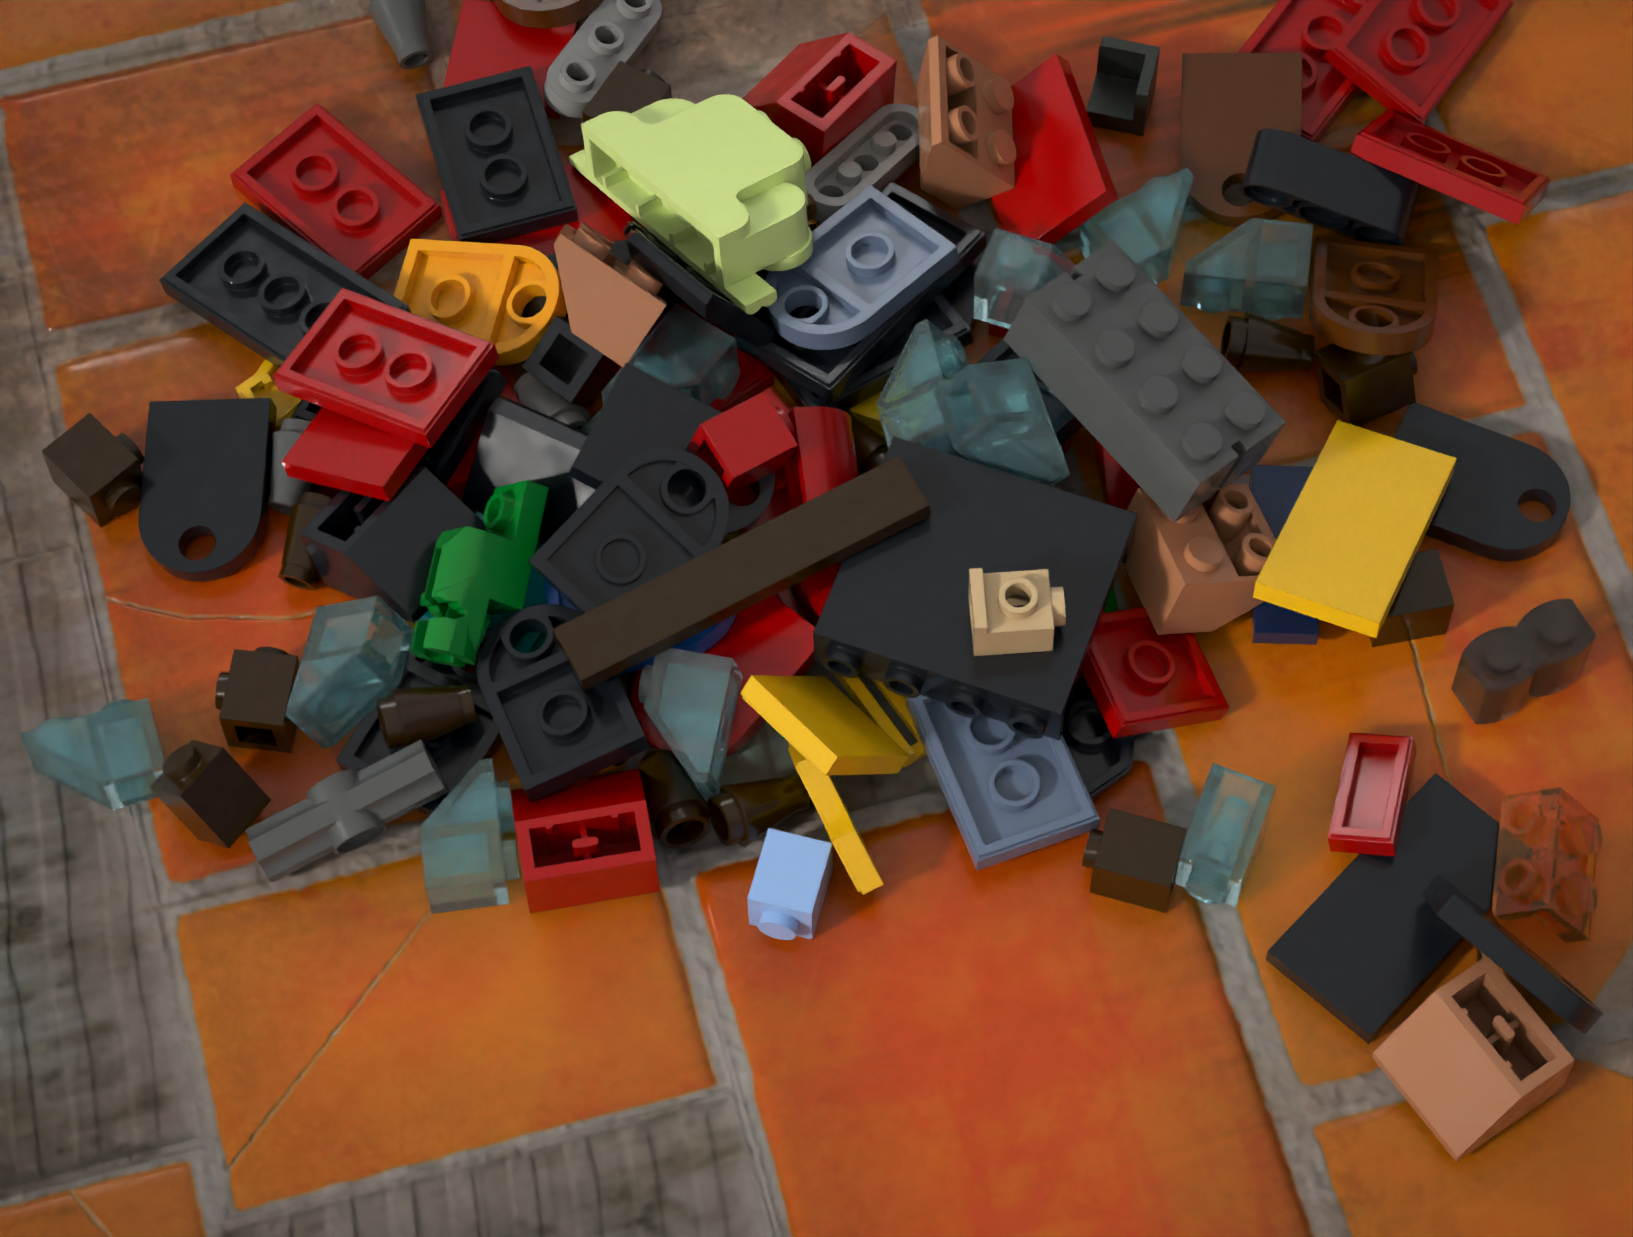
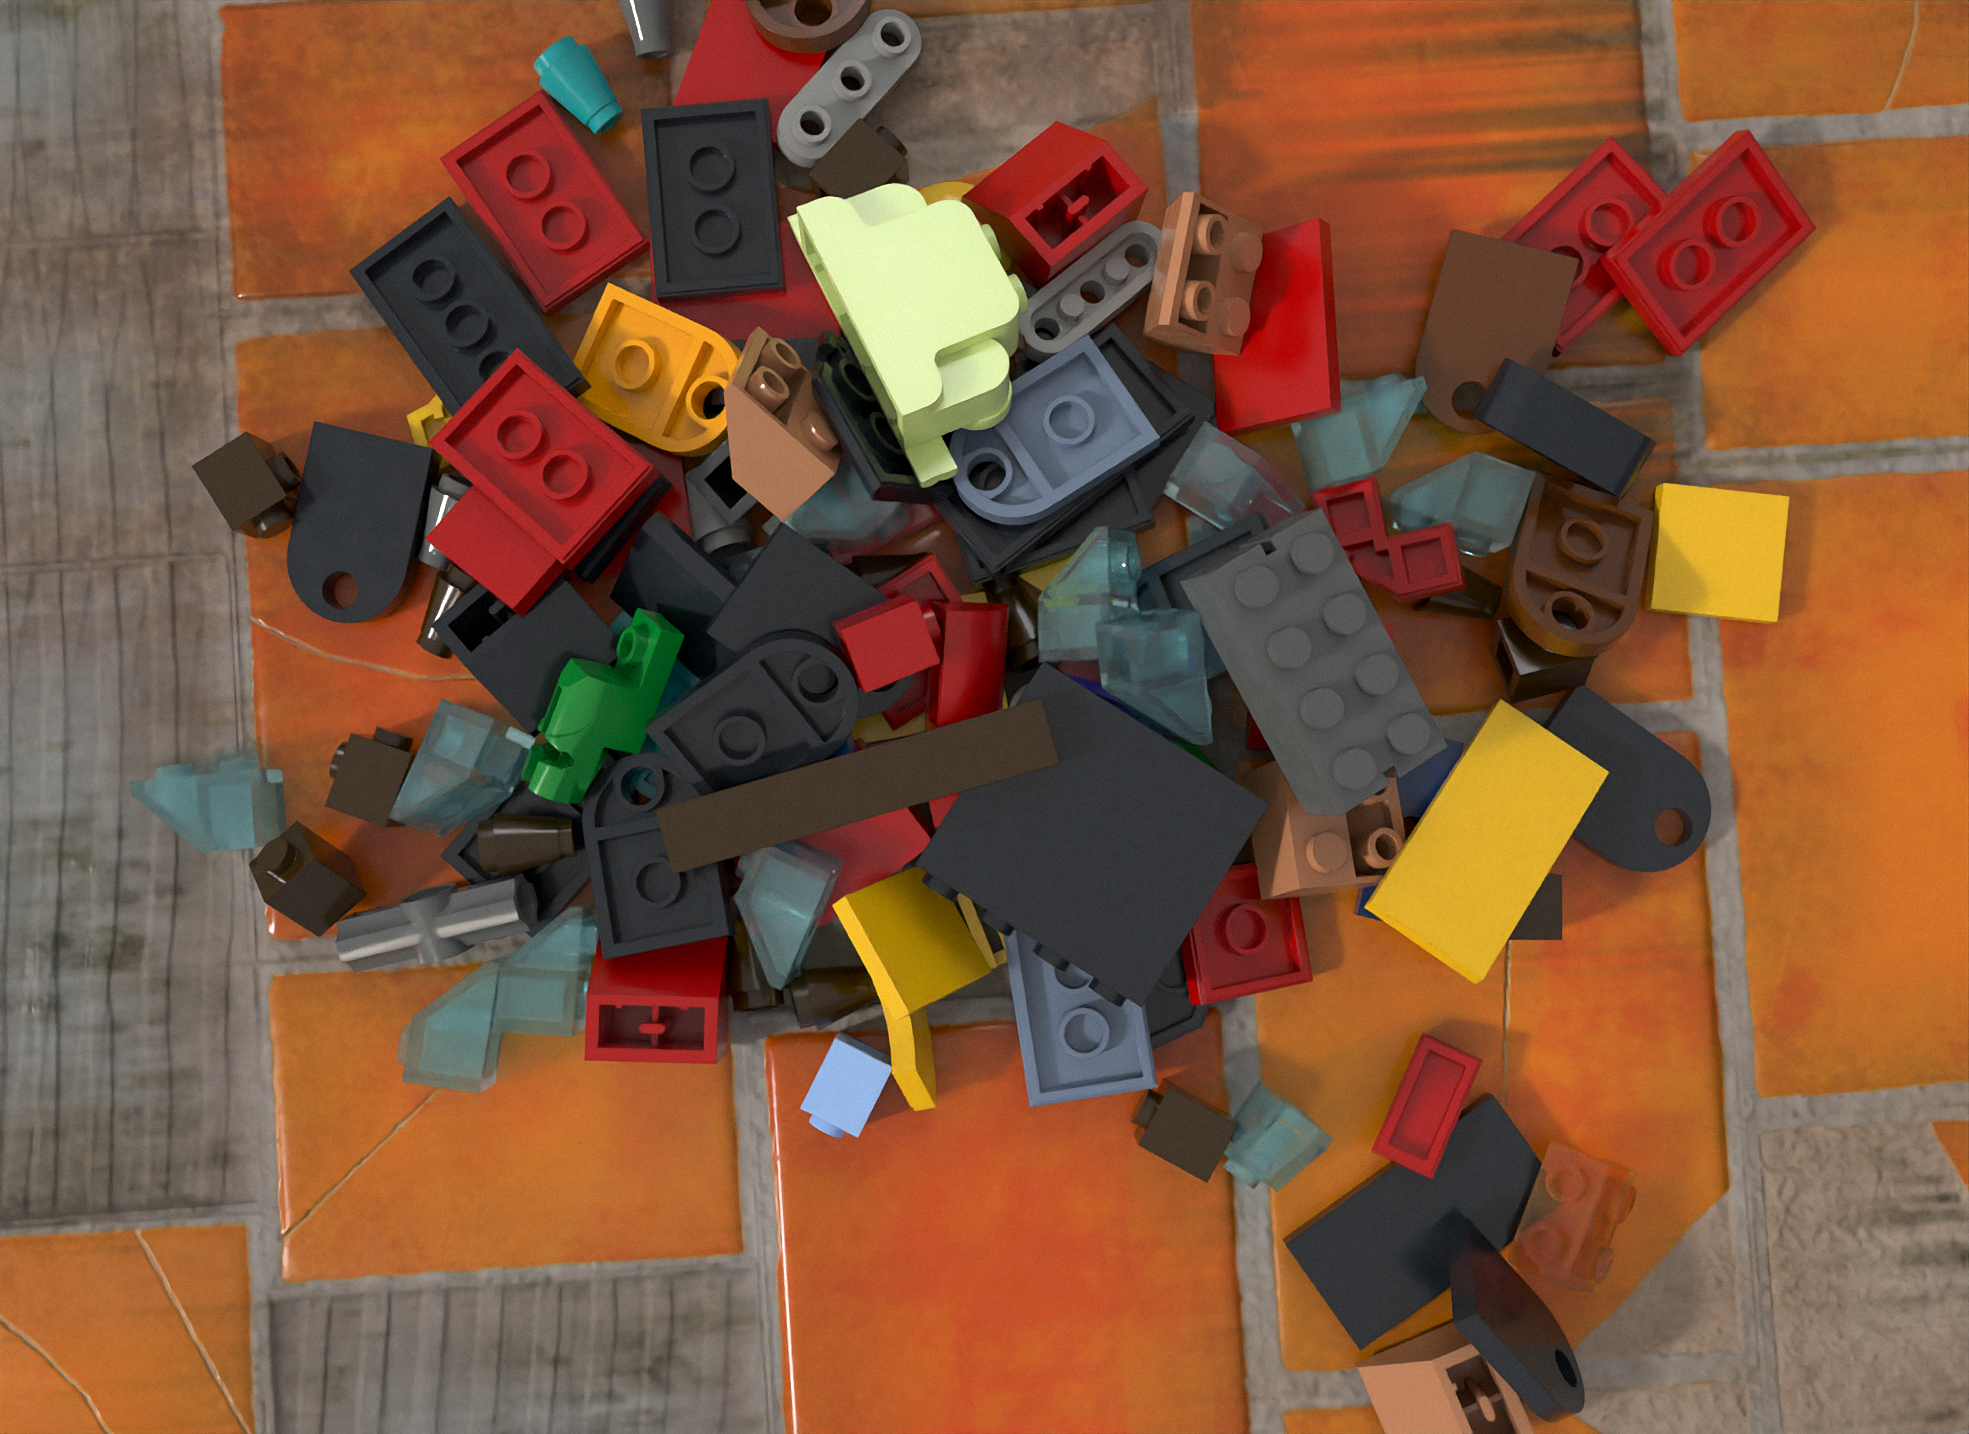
camera: 15 degrees right, 25 degrees up
tan brick [968,568,1066,656] -> none
pearl dark grey panel [1087,36,1160,136] -> none
red tile [1349,110,1550,225] -> none
clear smoke brick [1451,599,1596,724] -> none
none -> clear light blue slope [397,956,515,1093]
none -> teal cone [533,35,625,136]
none -> red tile [1312,477,1466,603]
none -> yellow tile [1644,483,1790,624]

